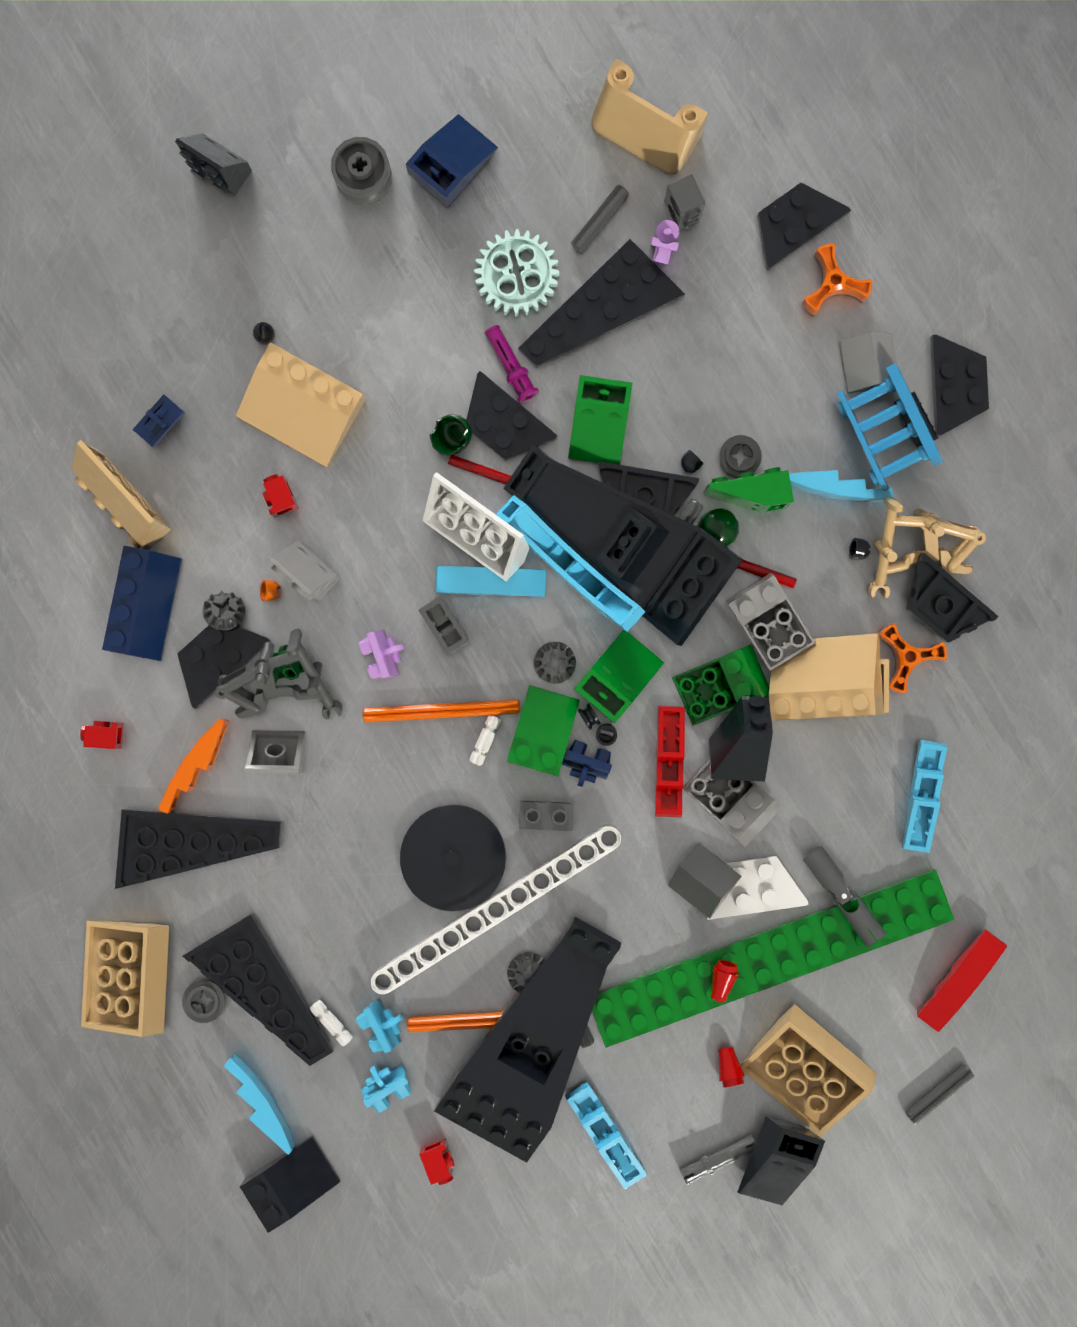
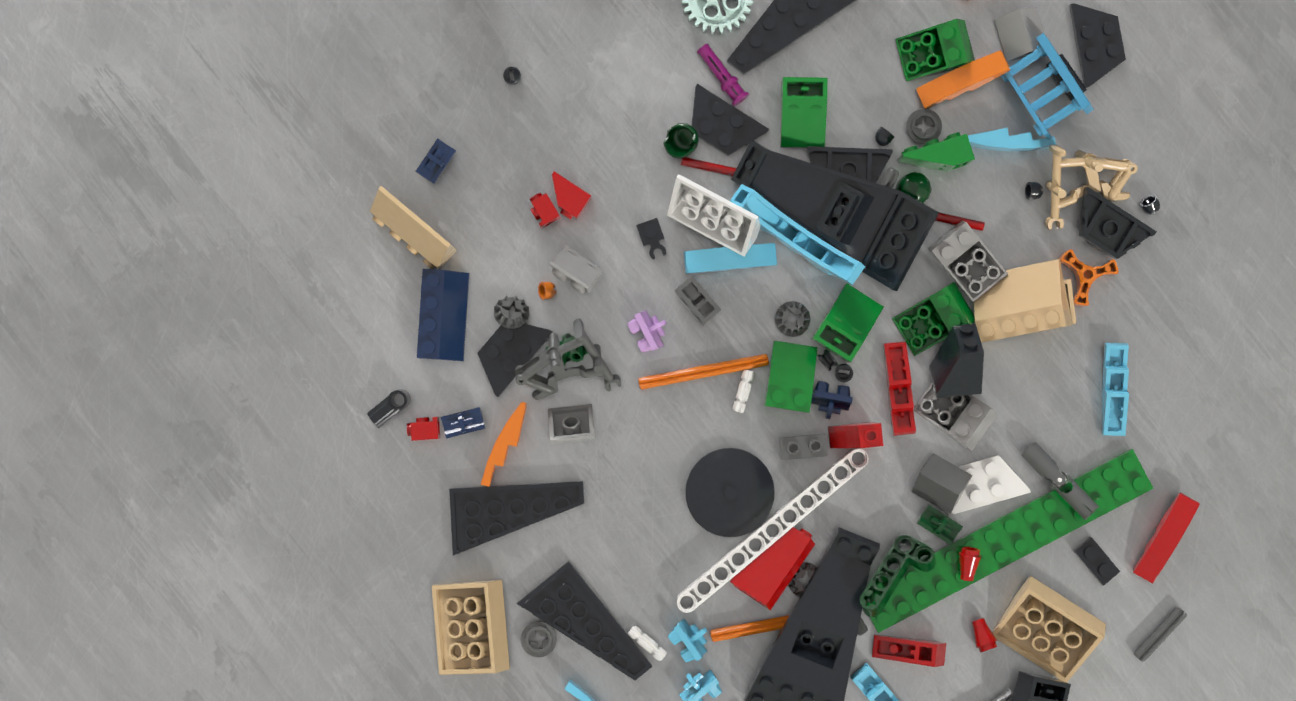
camera: 10 degrees left, 0 degrees up
tan slope [236,342,366,468] -> none
none -> black piece [367,389,411,428]
none -> dark blue hips [441,407,486,439]
none -> red slope [552,171,592,220]
none -> black plate [636,218,666,260]
none -> red slope [730,527,815,610]
none -> red slope [828,422,883,448]
none -> dark green beam [860,535,936,617]
none -> red slope [872,635,946,667]
none -> green slope [895,19,975,81]
none -> orange slope [916,50,1010,109]
none -> dark green hips [917,504,963,545]
none -> black plate [1073,537,1120,586]
none -> black hinge [1140,195,1160,215]

